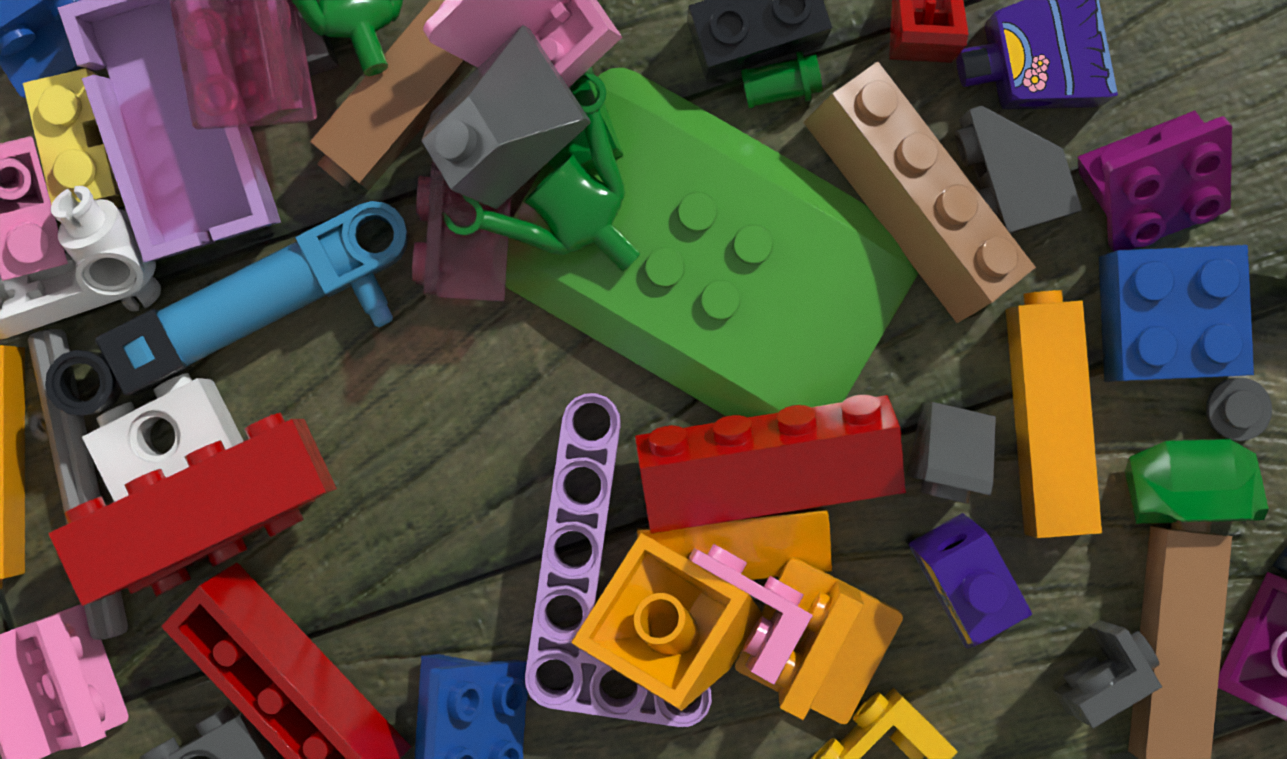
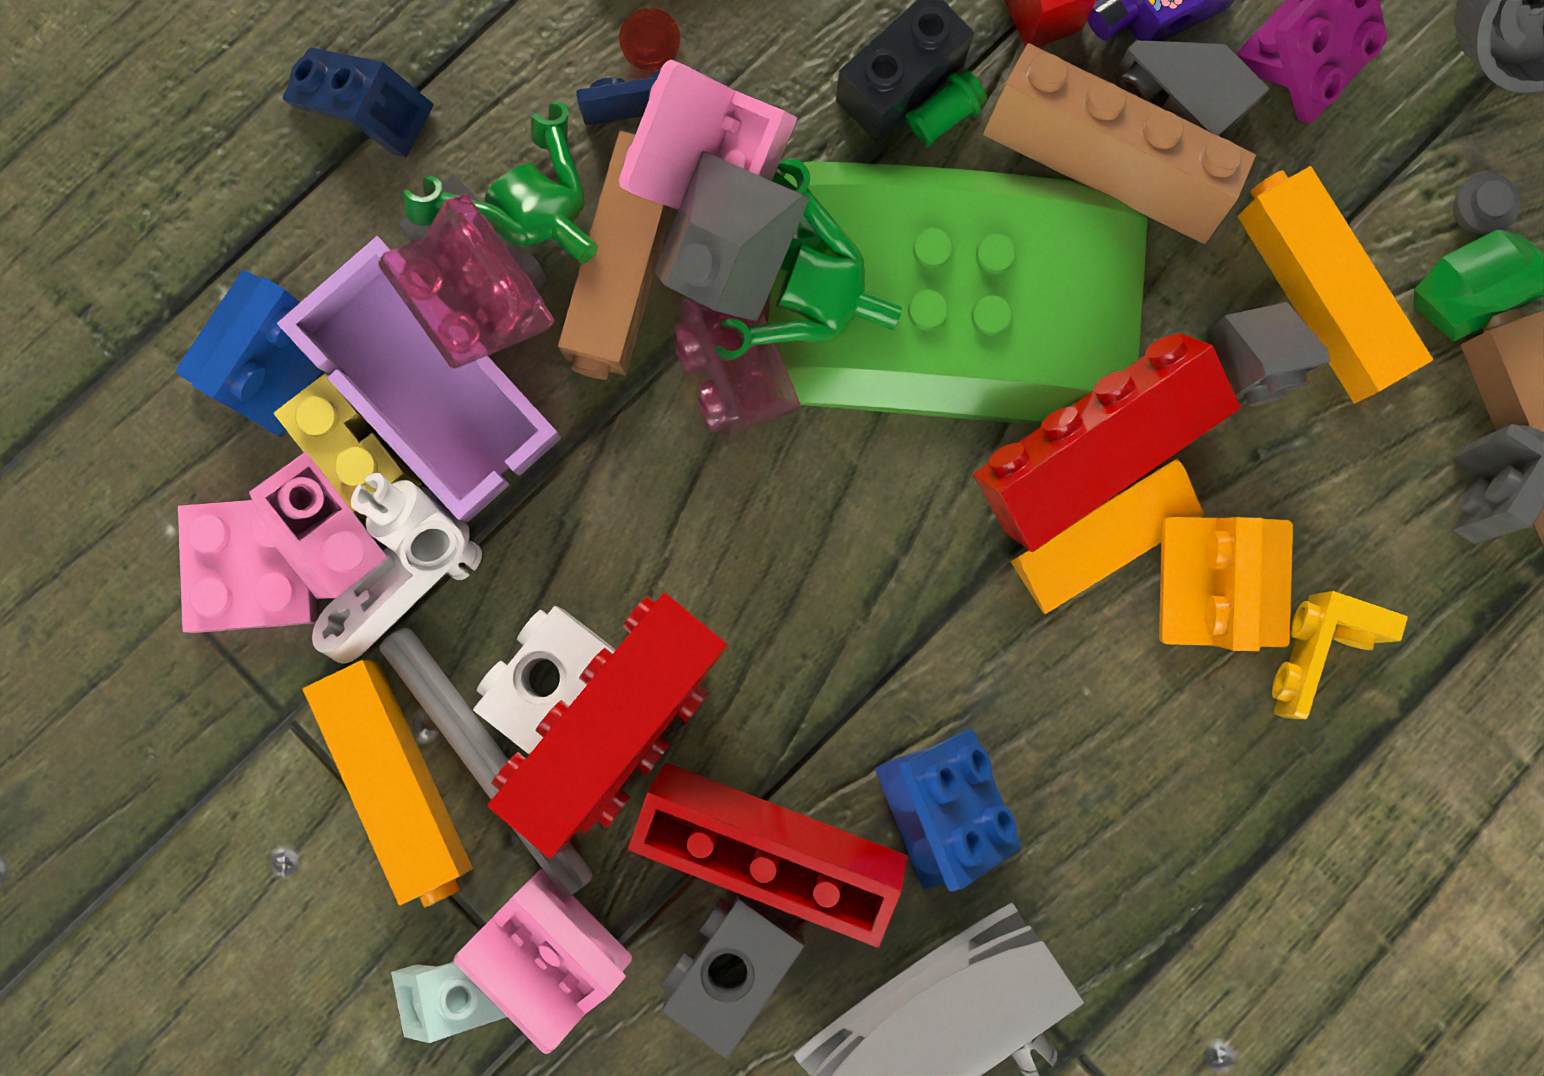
camera: 25 degrees left, 5 degrees down
dark azure piece [45,201,408,416] -> none
lavender beam [525,393,712,727] -> none
light orange slope [571,533,763,711] -> none
bright pink bracket [688,544,813,684] -> none
dark purple torso [908,513,1032,649] -> none
blue brick [1099,245,1254,382] -> none

